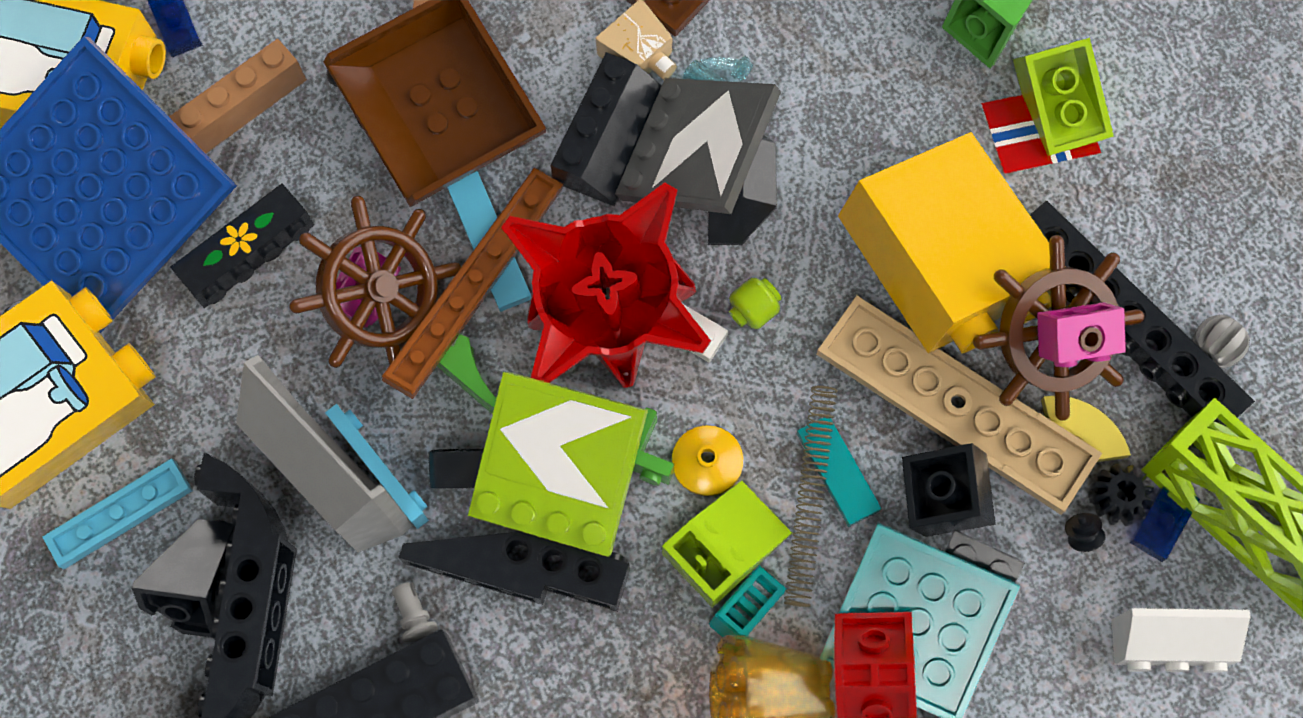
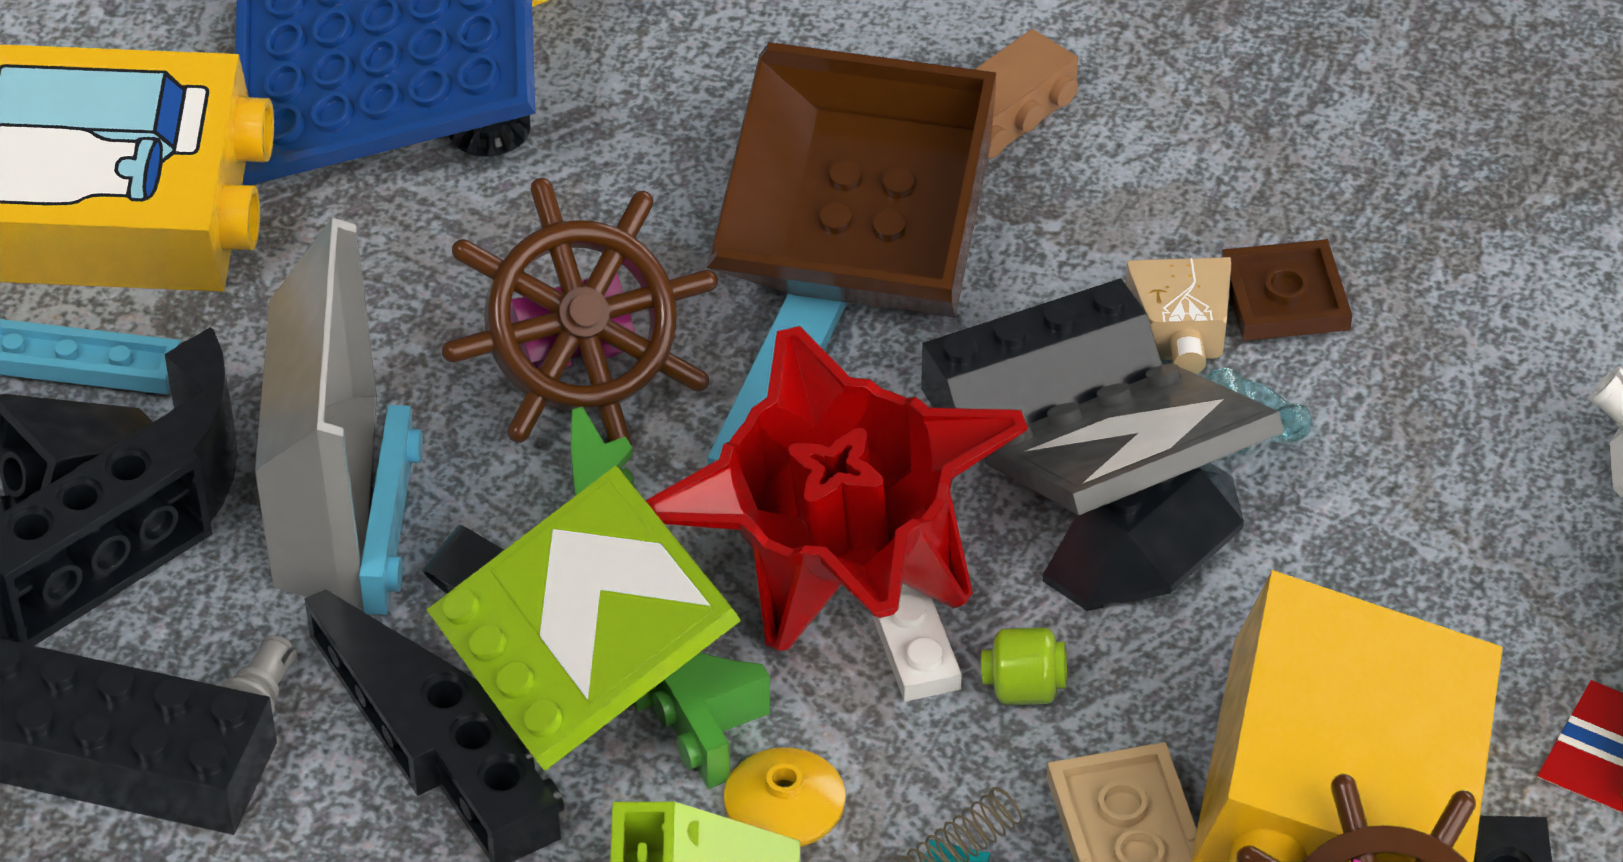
camera: 40 degrees right, 25 degrees down
medium nougat brick [169,38,306,154] -> none
black brick [170,183,314,308] -> none
dark orange tile [382,167,563,399] -> none

